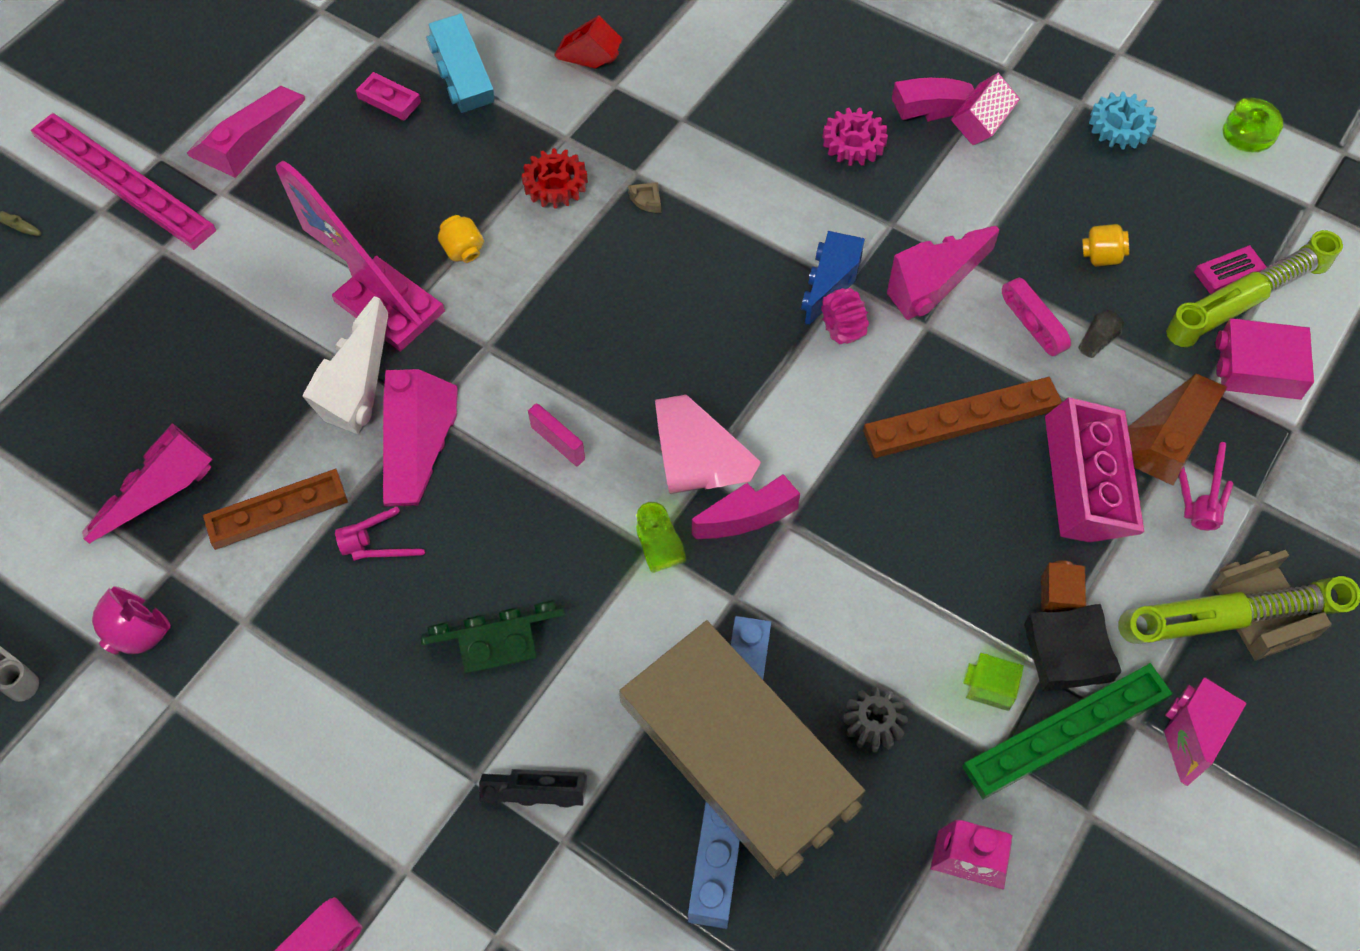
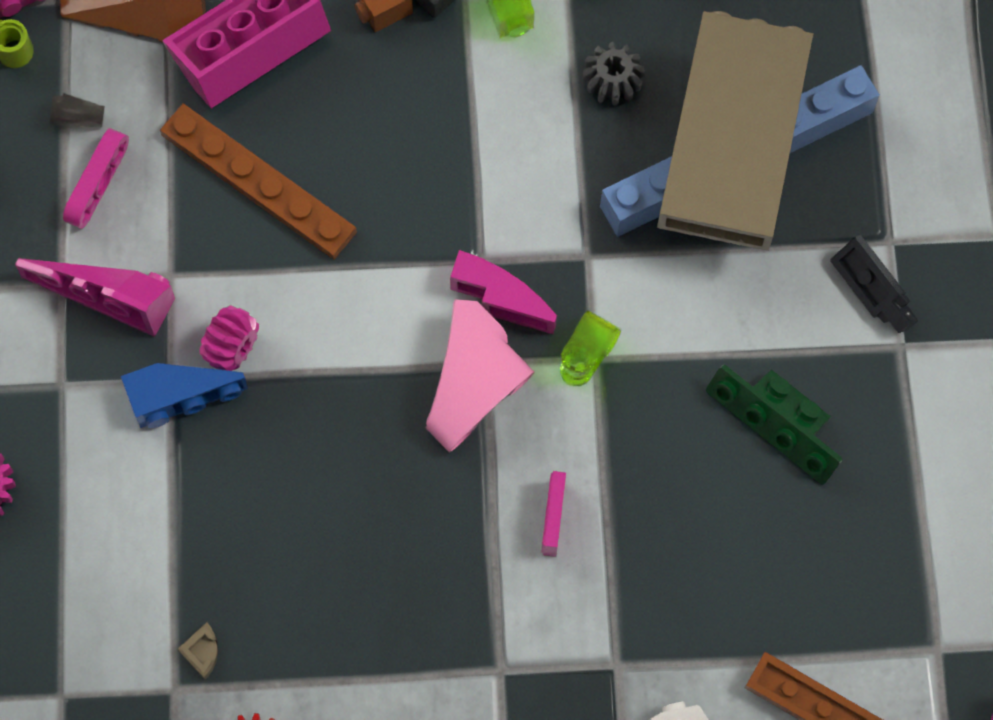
camera: 130 degrees left, 10 degrees up
dark pink plant [335,507,425,561] -> none
dark pink wedge [383,369,458,507] -> none

